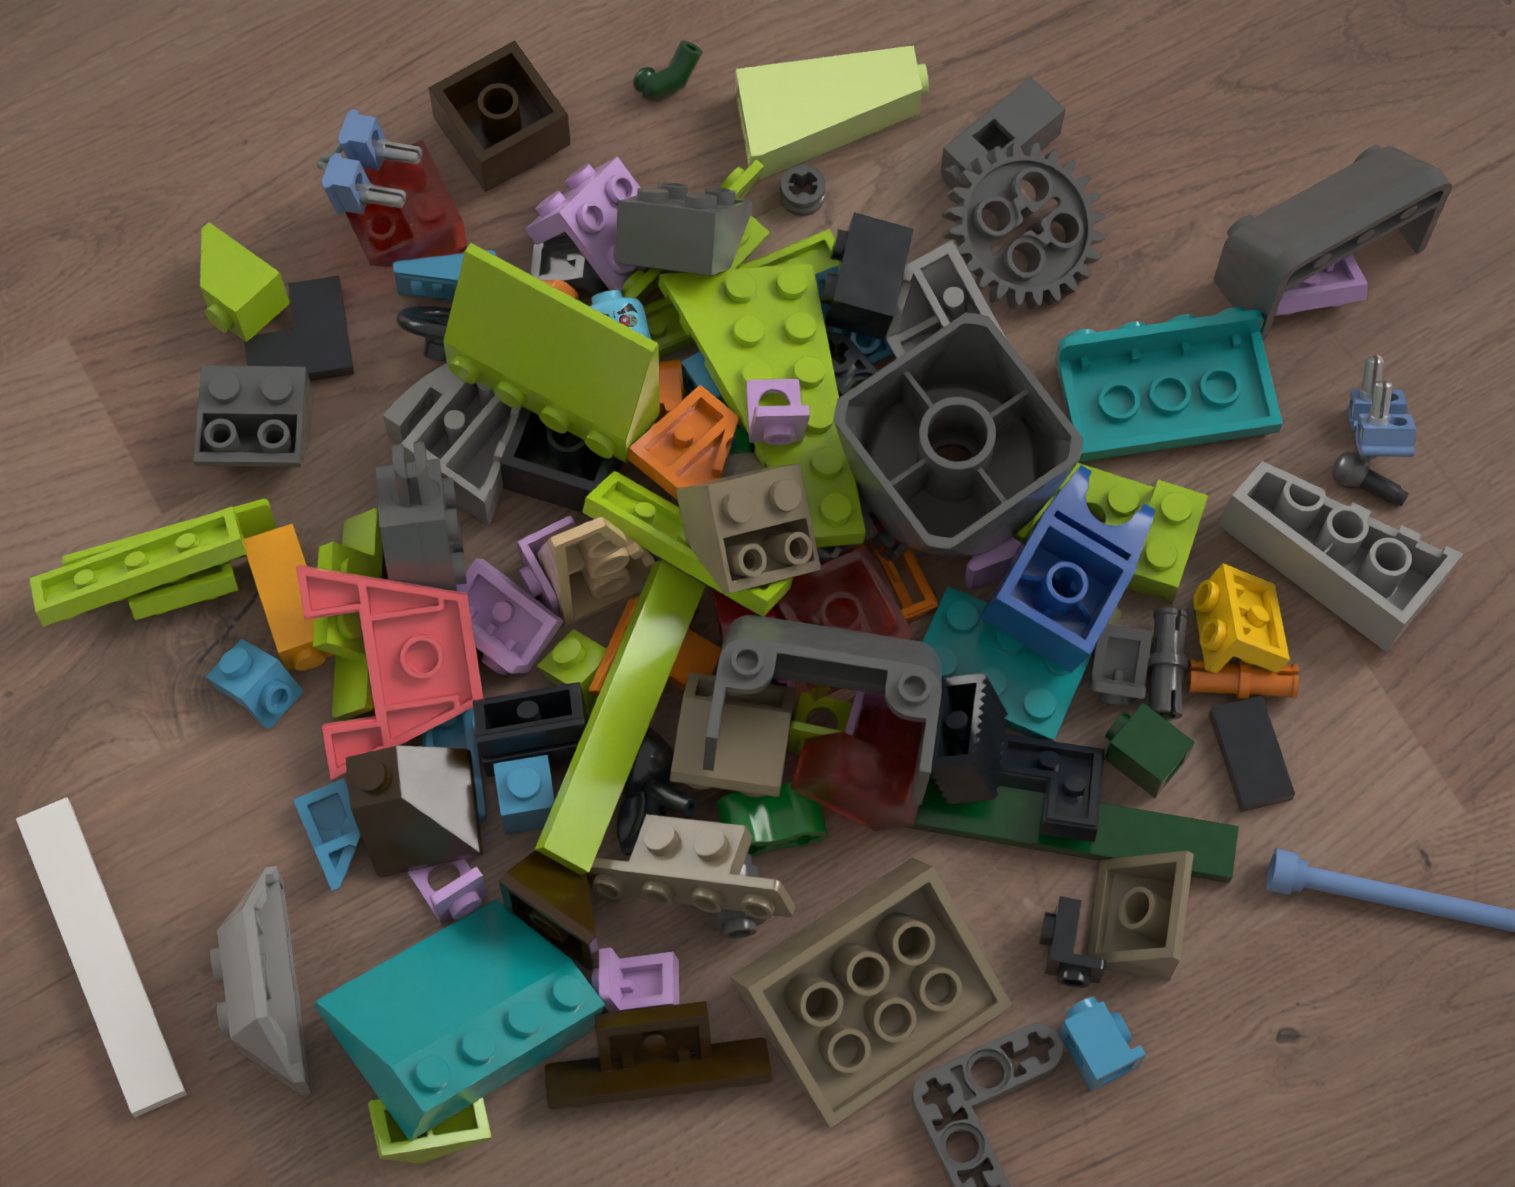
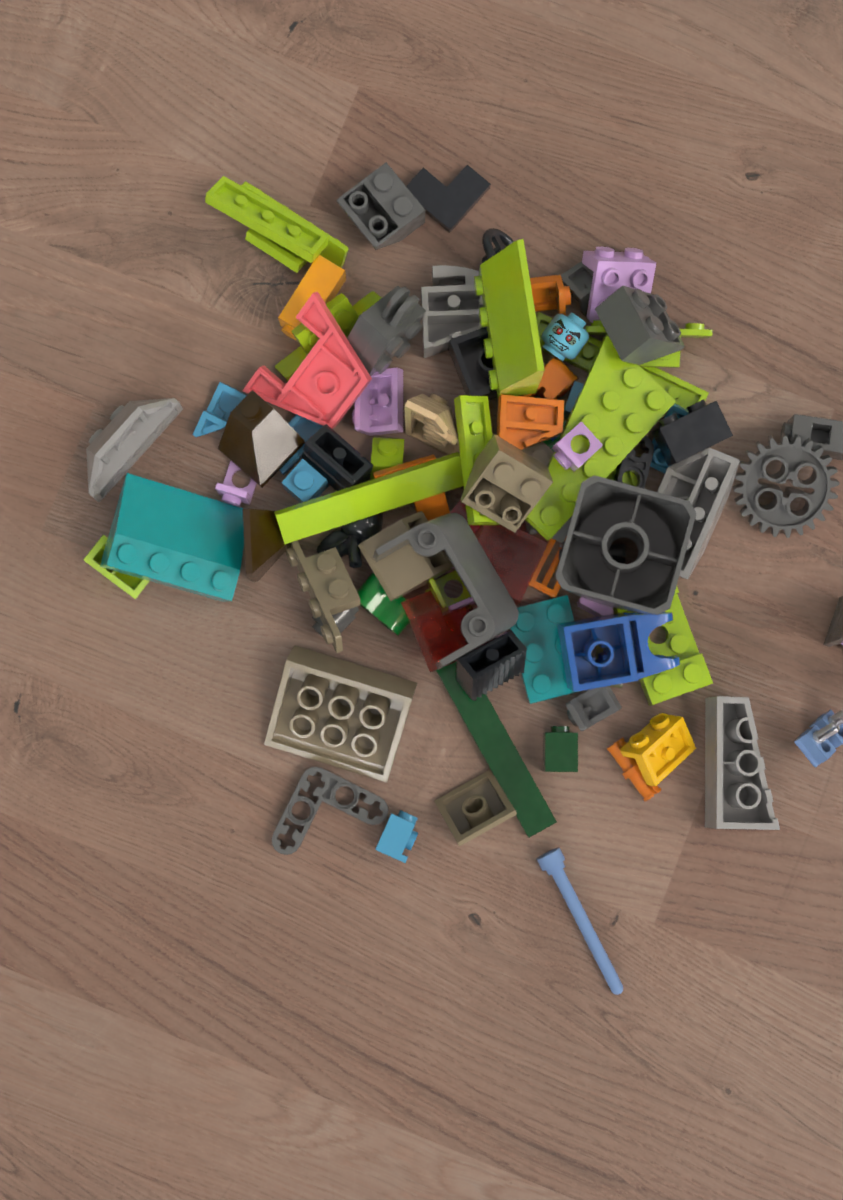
camera: 50 degrees right, 15 degrees up
white tile [16,797,187,1118] -> none
lime slope [200,222,290,343] -> none
dark azure bracket [206,638,303,729] -> none
medium blue piece [317,109,422,215] -> none
clear red slope [345,140,468,267] -> none
dark azure slope [393,250,496,302] -> none
dark brown brick [429,40,571,192] -> none
lavender bracket [517,516,576,616] -> none
dark brown bracket [544,1001,772,1109] -> none
lavender bracket [592,947,679,1013] -> none
dark green arm [633,41,703,101] -> none
yellowish green slope [736,45,929,180] -> none
dark grey bush [780,164,826,216] -> none
black tile [997,734,1105,842] -> none
black bracket [1039,896,1106,988] -> none
teal bracket [1055,307,1283,462] -> none
dark grey pin [1147,608,1190,720] -> none
black tile [1209,695,1295,812] -> none
piece [1332,452,1409,506] -> none

